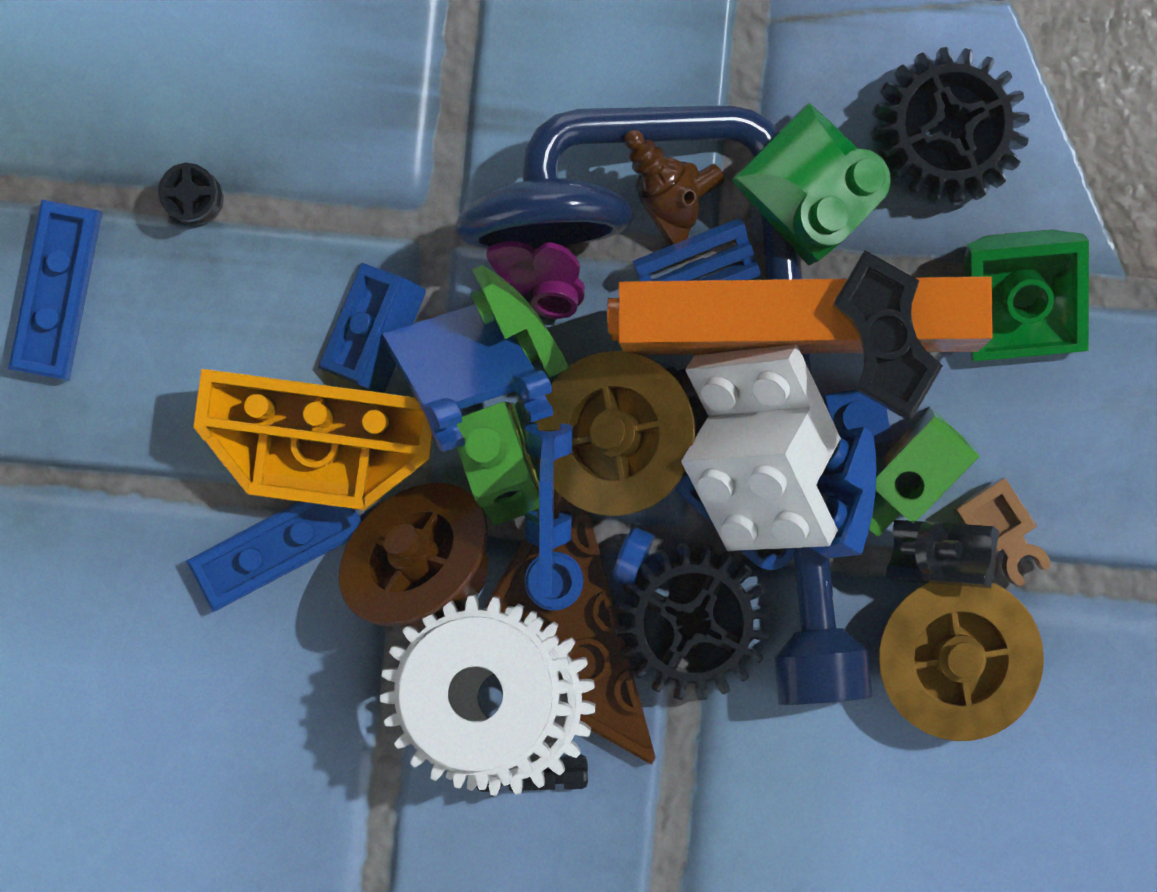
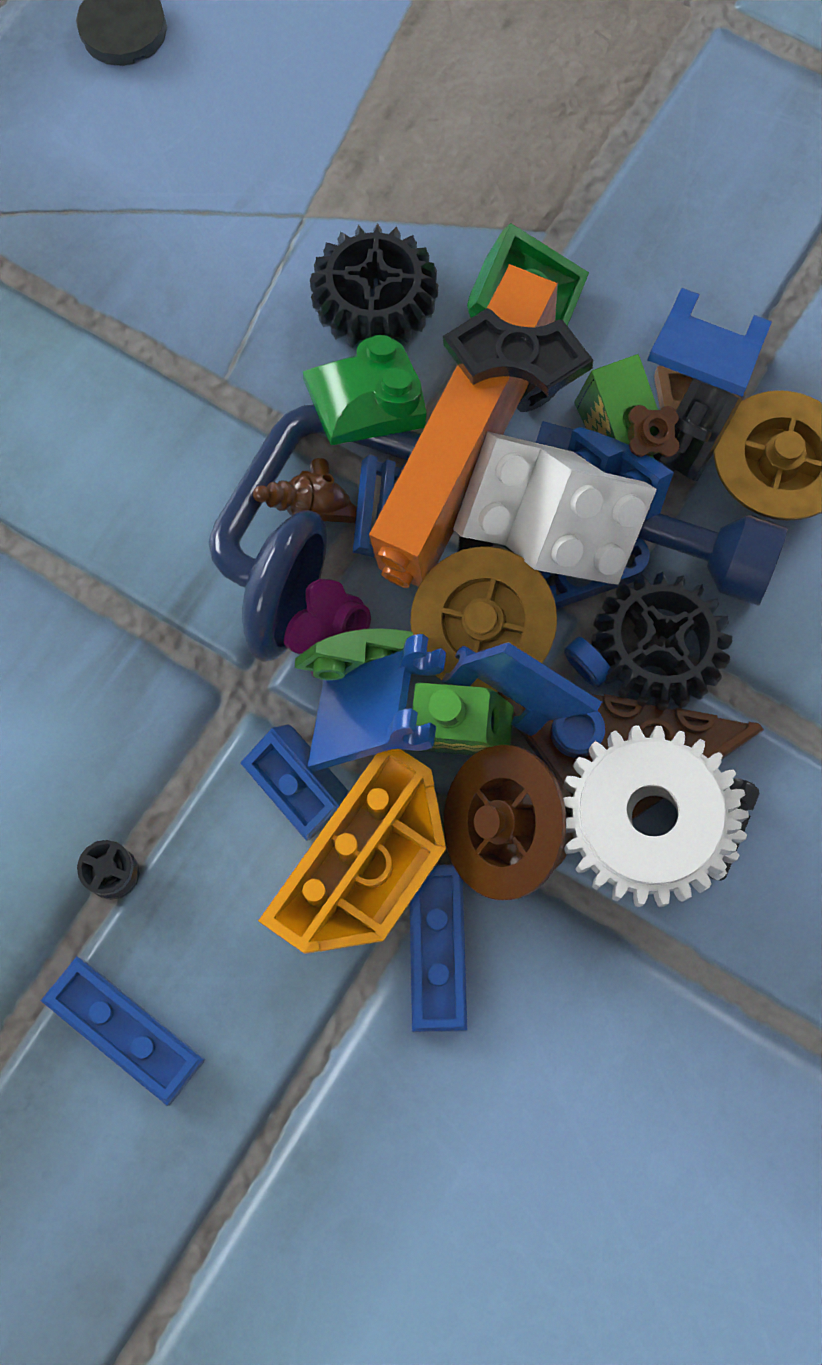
camera: 65 degrees left, 15 degrees down
none -> reddish brown plate [628,405,679,458]
none -> blue flag [647,288,772,397]

